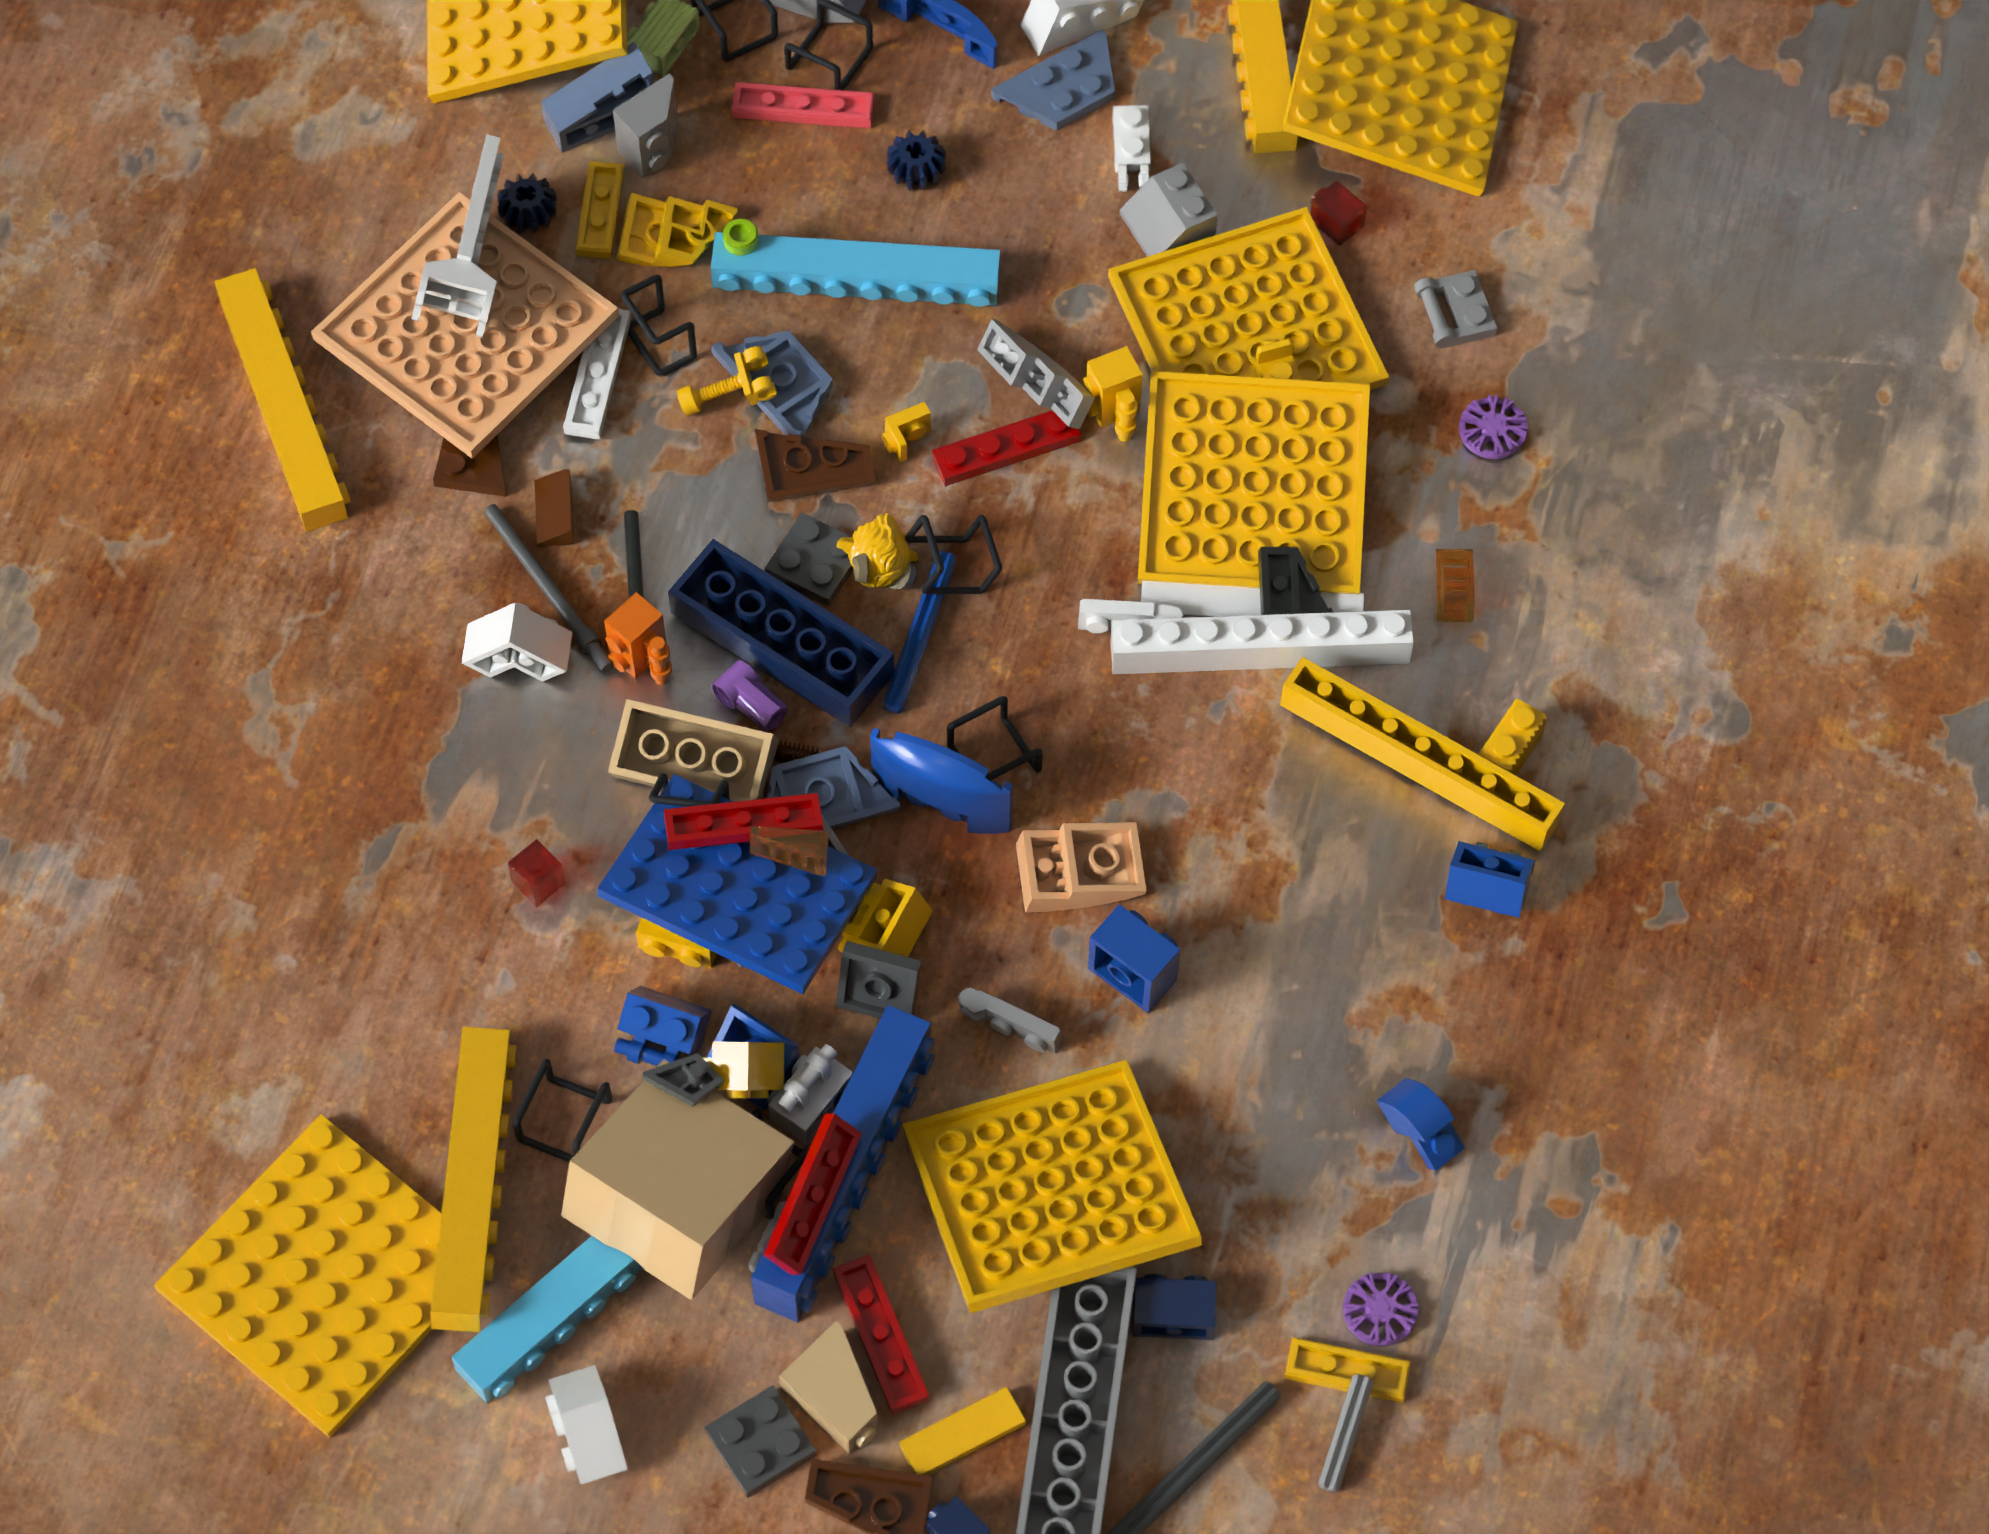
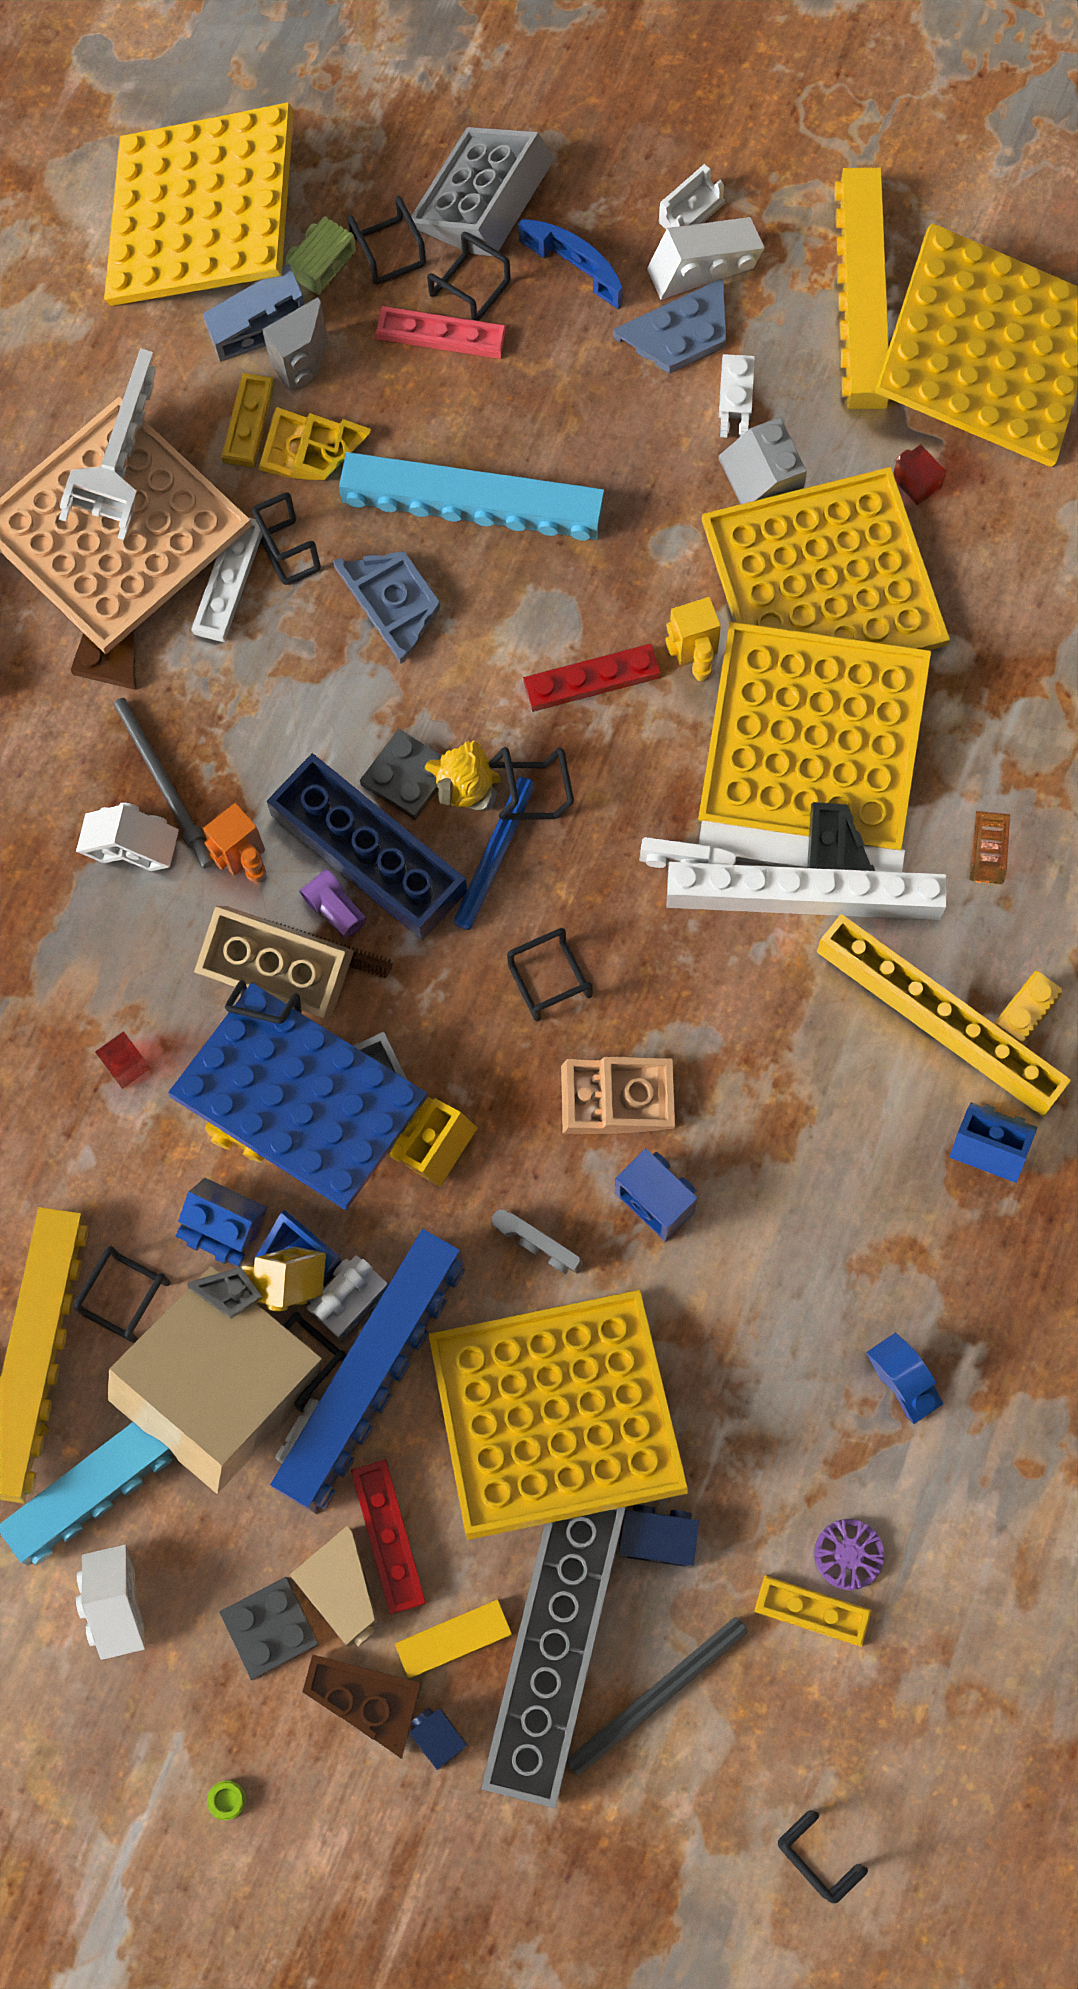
camera: 10 degrees right, 10 degrees up
dark blue gear [497,173,557,234] -> none
reddish brown slope [535,469,574,547] -> none
pearl dark grey bar [624,510,643,598] -> none
red plate [664,793,823,850] -> none
yellow bar [677,346,777,417] -> none
lime tile [723,219,759,256] -> none
clear orange slope [750,826,829,876] -> none
reddish brown wing [755,429,876,502] -> none
red plate [763,1113,862,1275] -> none
sand blue wing [767,746,901,830] -> none
dark grey plate [835,941,922,1019] -> none
blue slope [870,728,1013,834] -> none
yellow bracket [882,401,931,463] -> none
dark blue gear [887,130,946,191] -> none
light grey slope [977,319,1095,429] -> none
yellow bracket [1255,338,1302,380] -> none
light grey axle [1318,1374,1373,1493] -> none
light grey plate [1414,270,1497,348] -> none
medium lavender wheel [1459,395,1528,459] -> none

